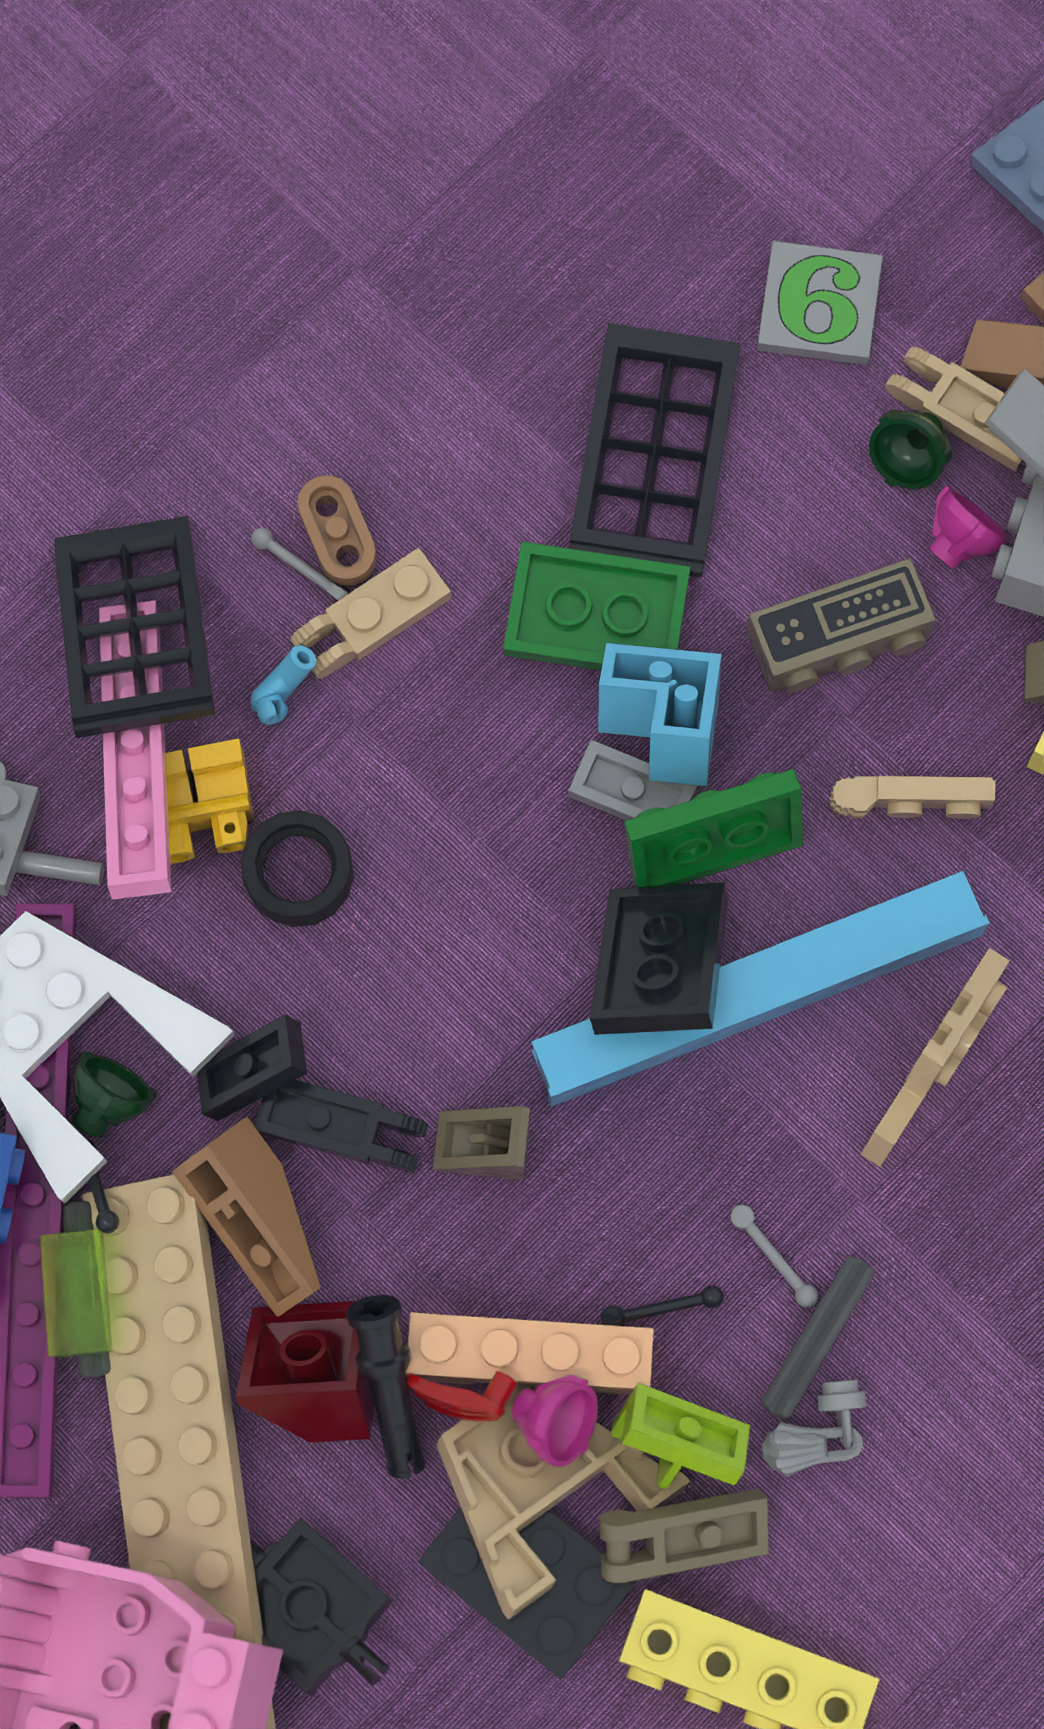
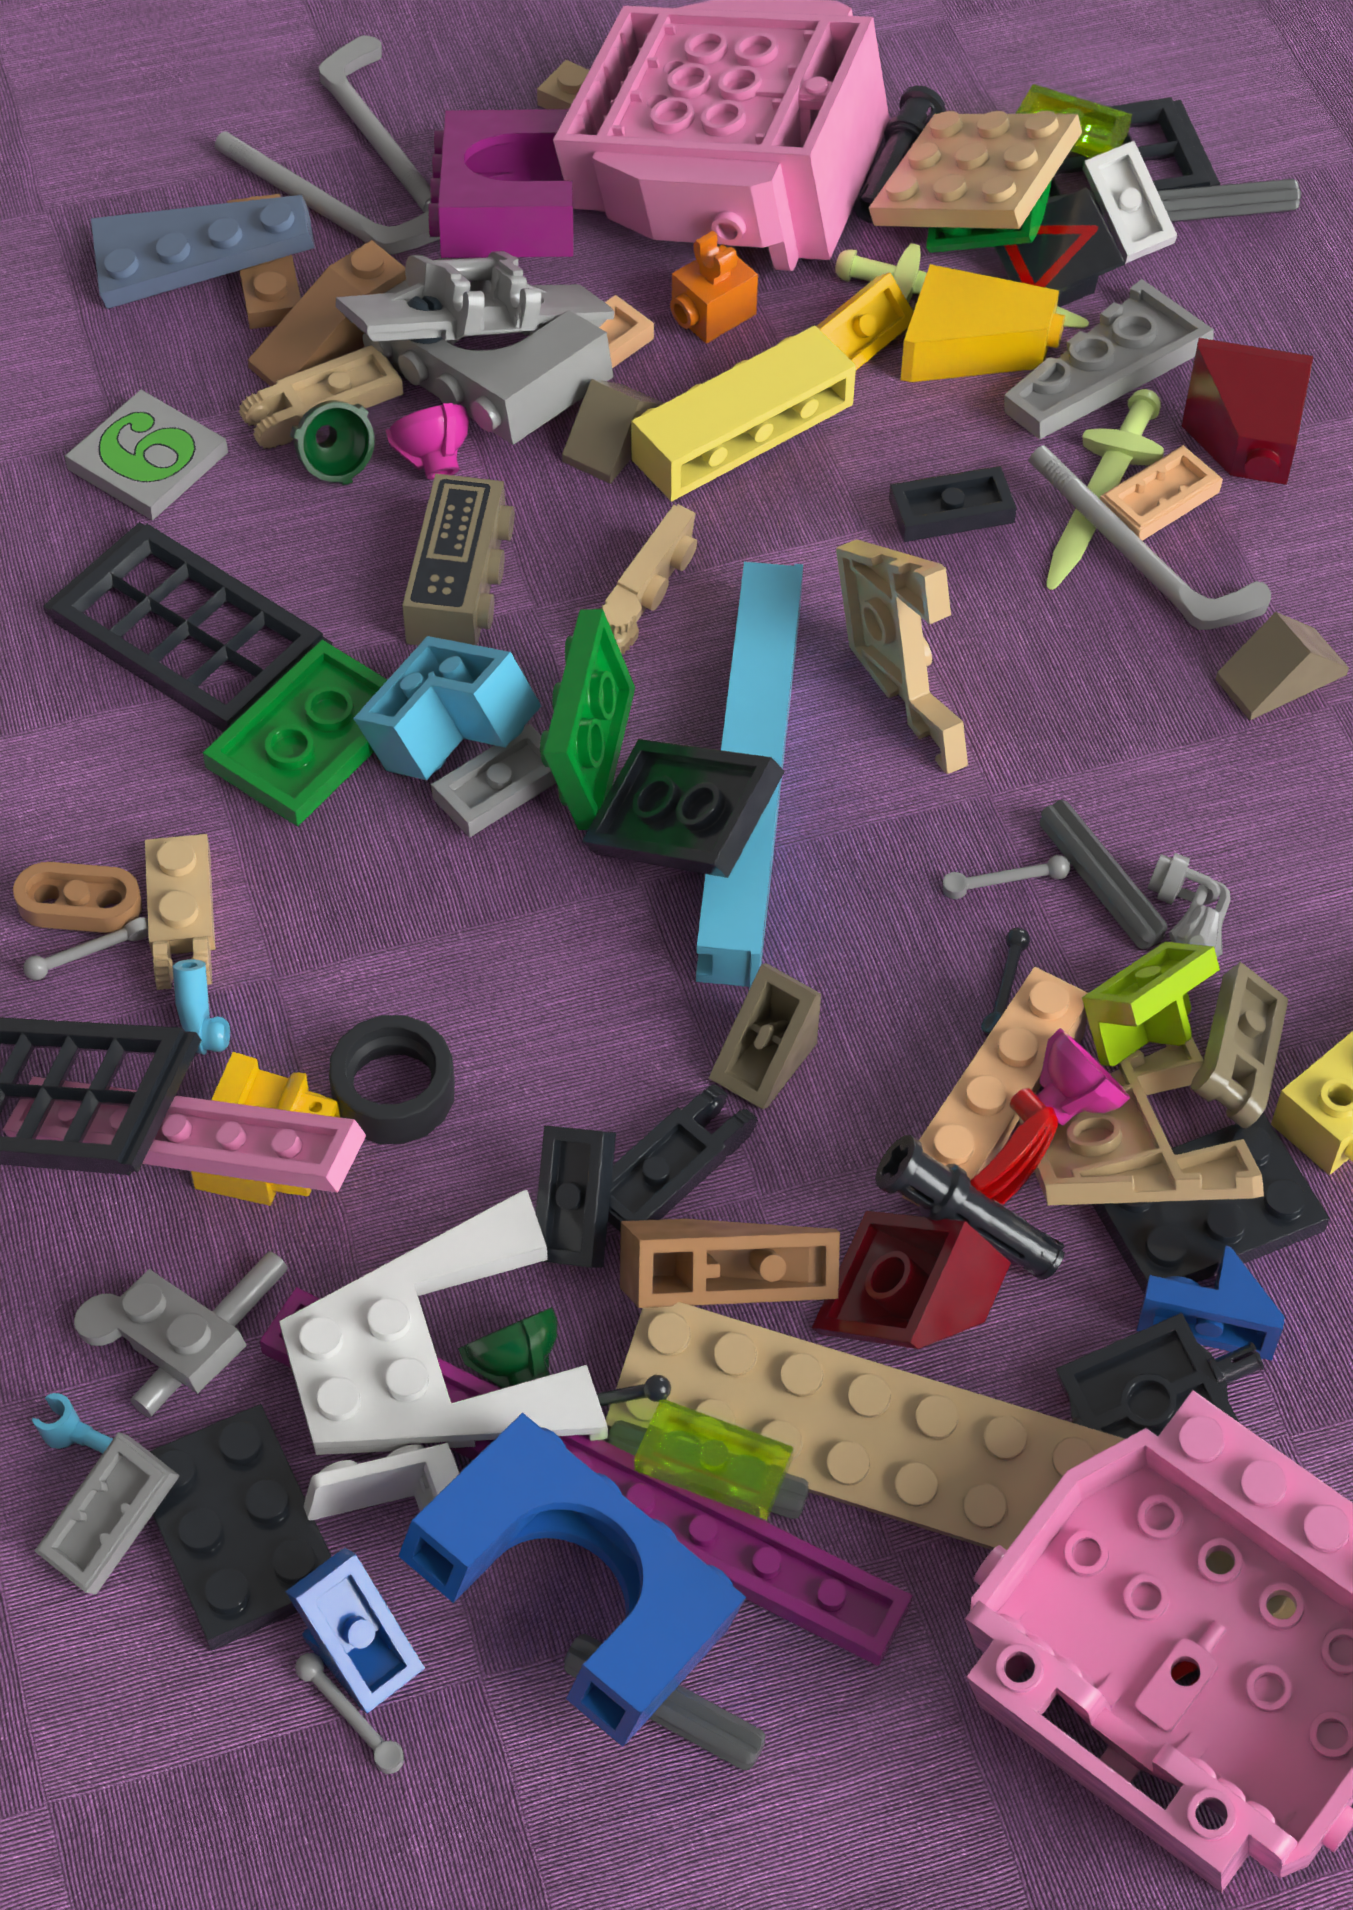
camera: 65 degrees left, 20 degrees down
none -> blue slope [1136,1246,1285,1361]

